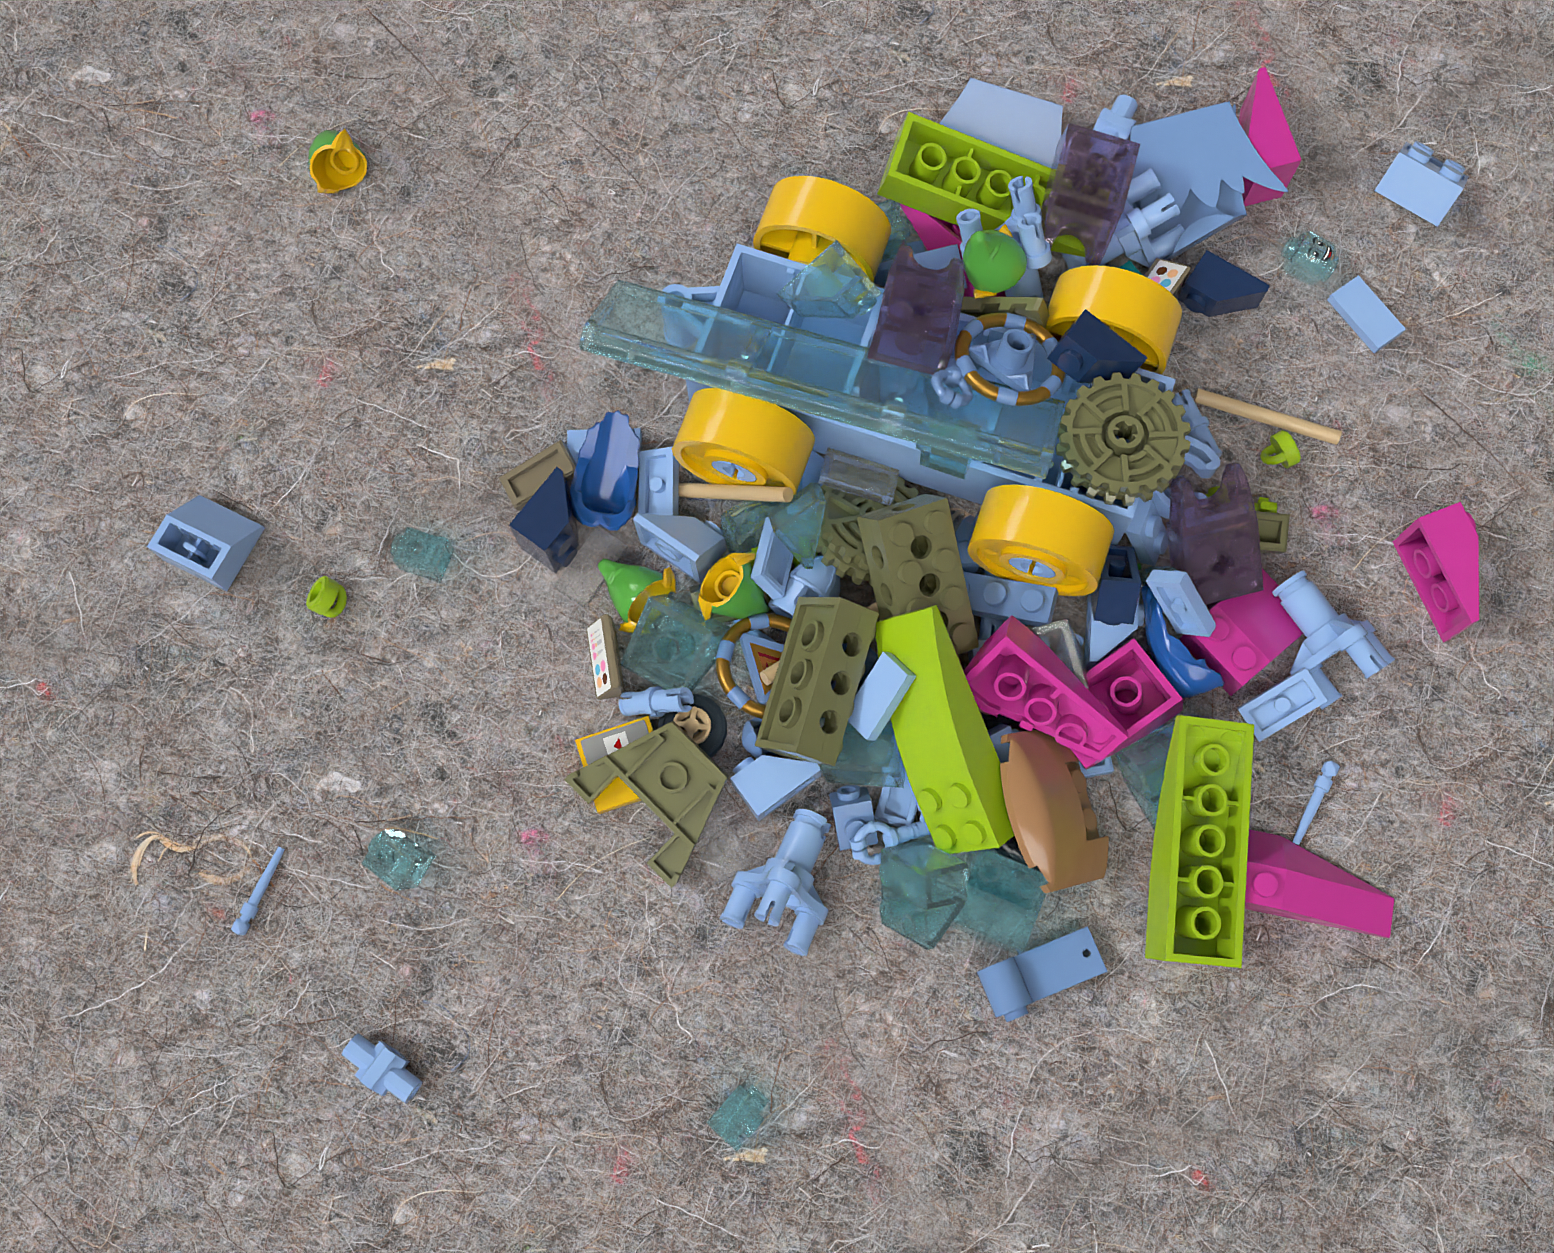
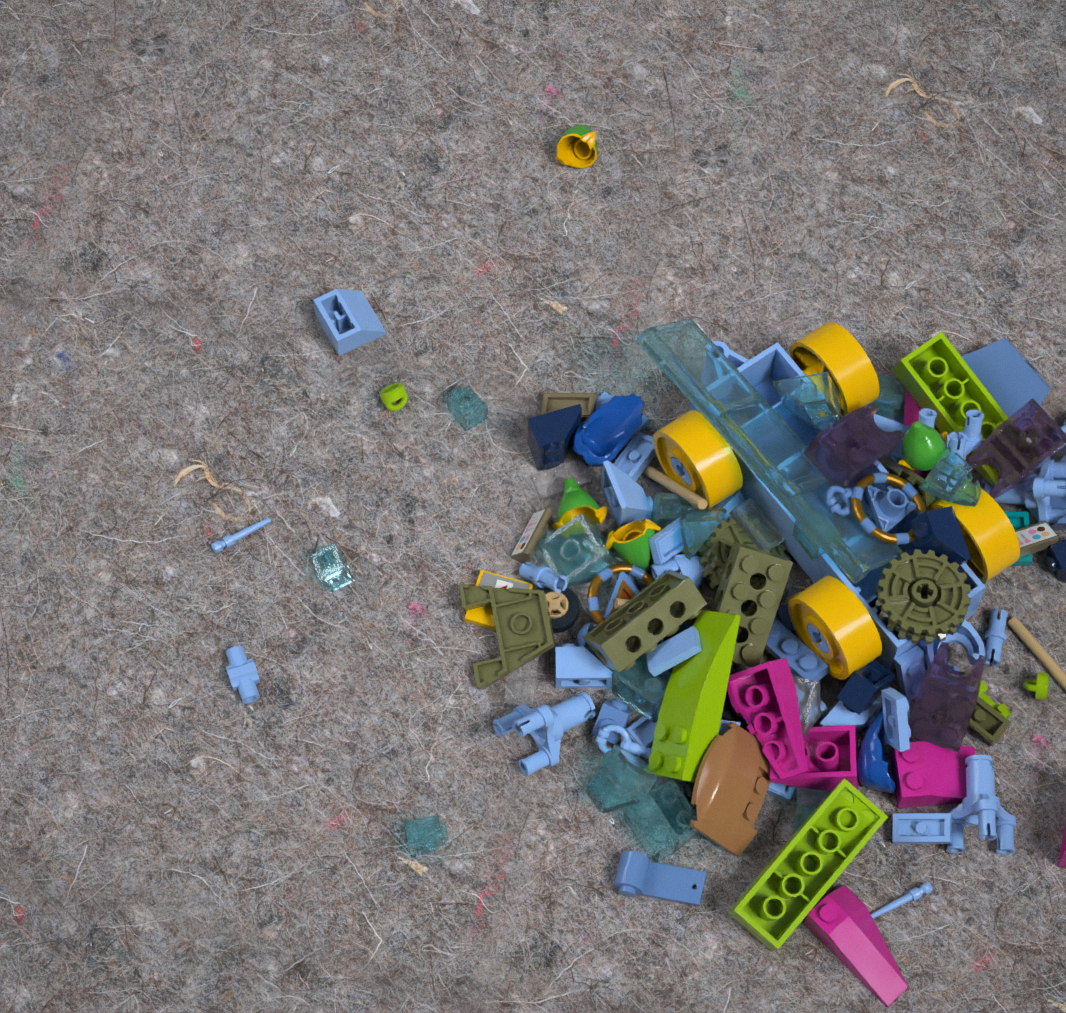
camera: 30 degrees right, 10 degrees down
none -> clear light blue brick [920,447,981,507]

